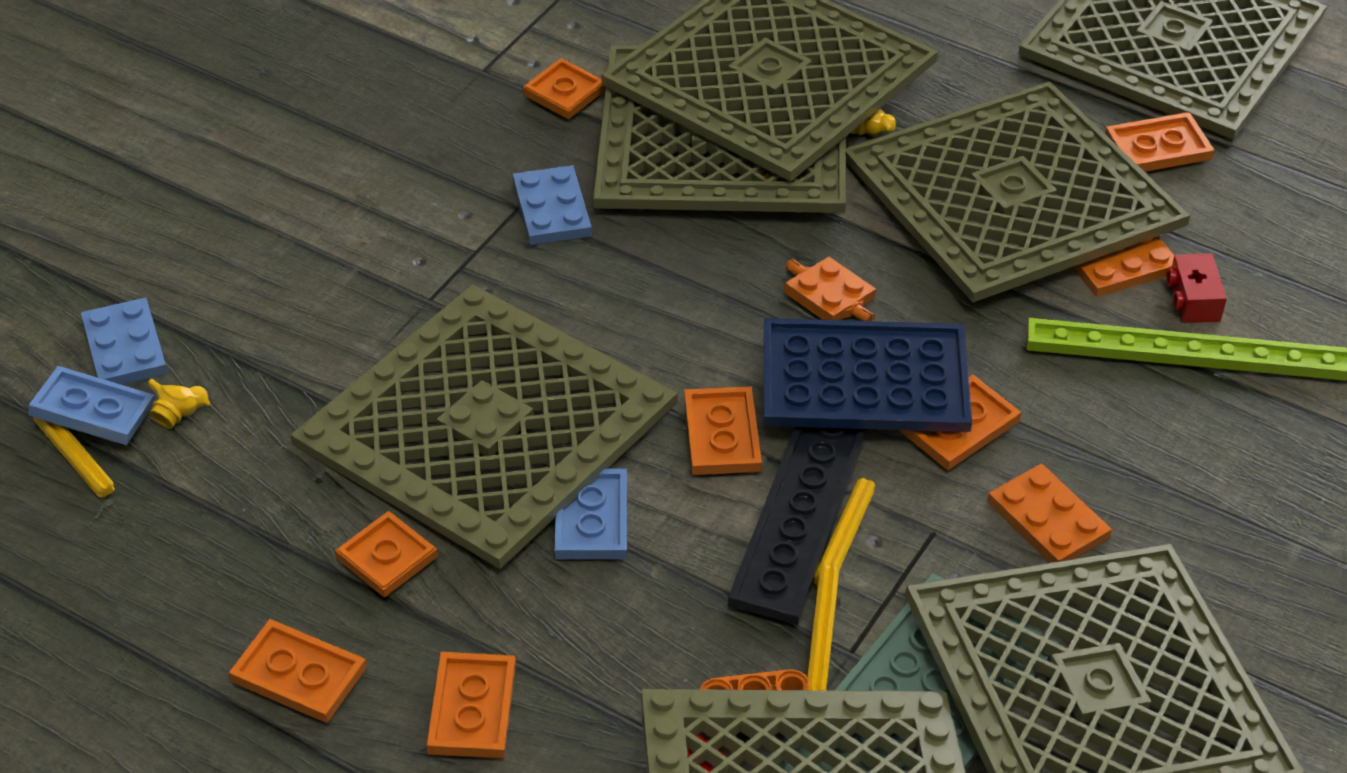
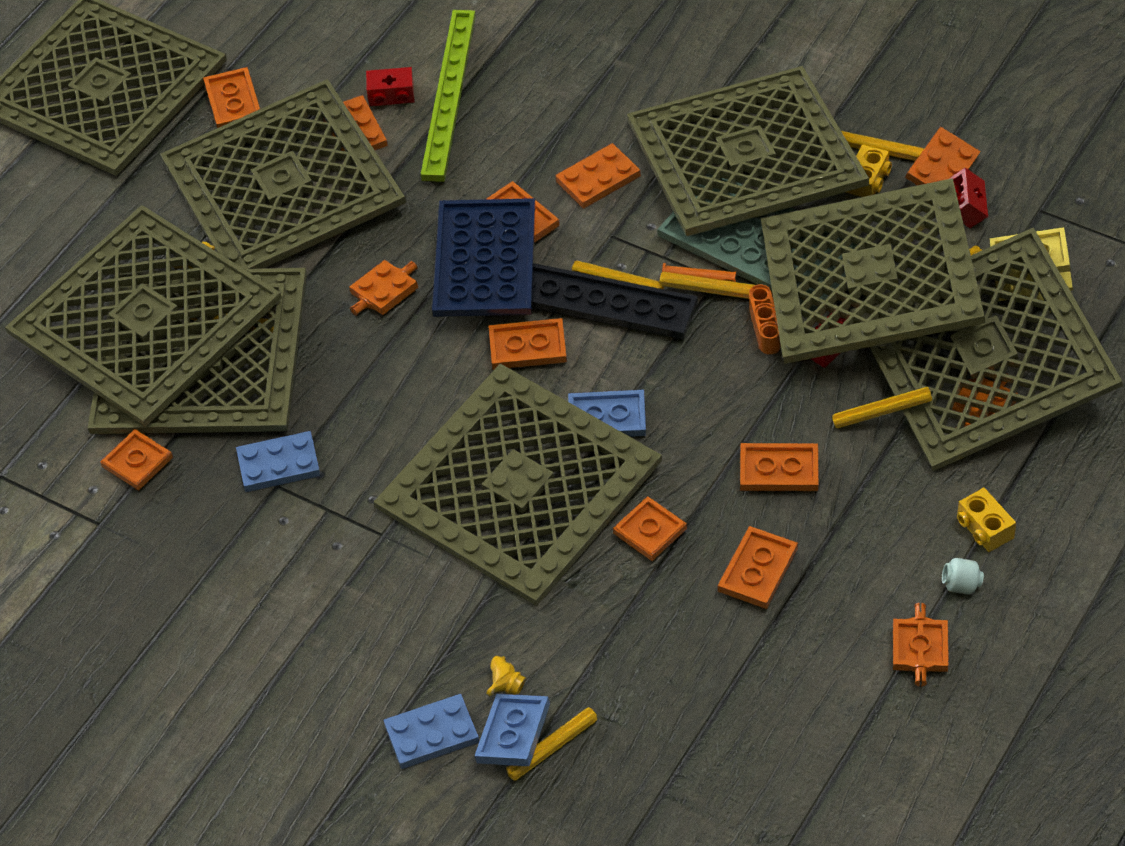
camera: 85 degrees left, 5 degrees up
none -> orange pin [662,263,736,282]

